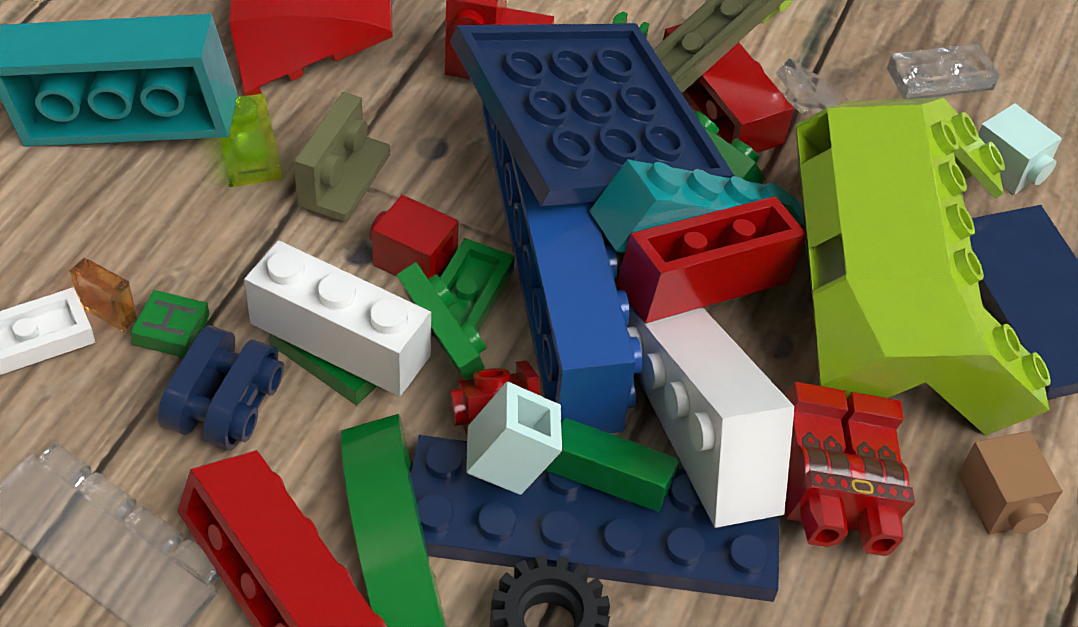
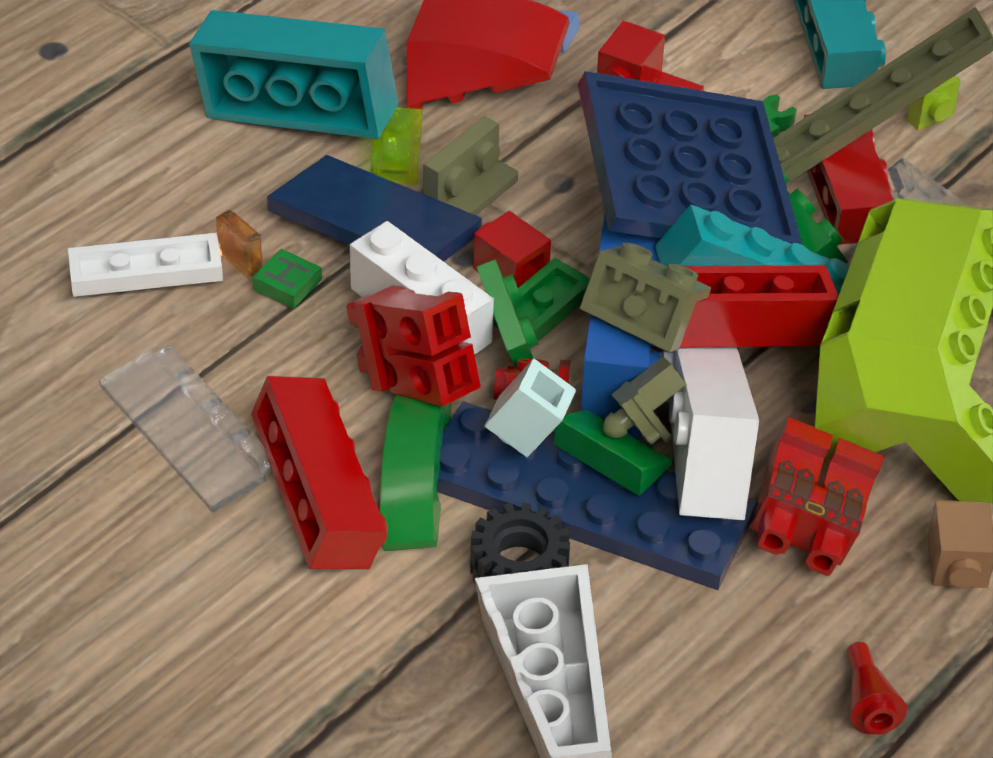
camera: 20 degrees right, 5 degrees down
dark blue brick [158,325,284,450] -> none
none -> dark blue tile [267,155,482,262]
none -> red hips [346,285,481,407]
none -> olive bracket [580,243,711,352]
none -> olive piece [603,357,687,444]

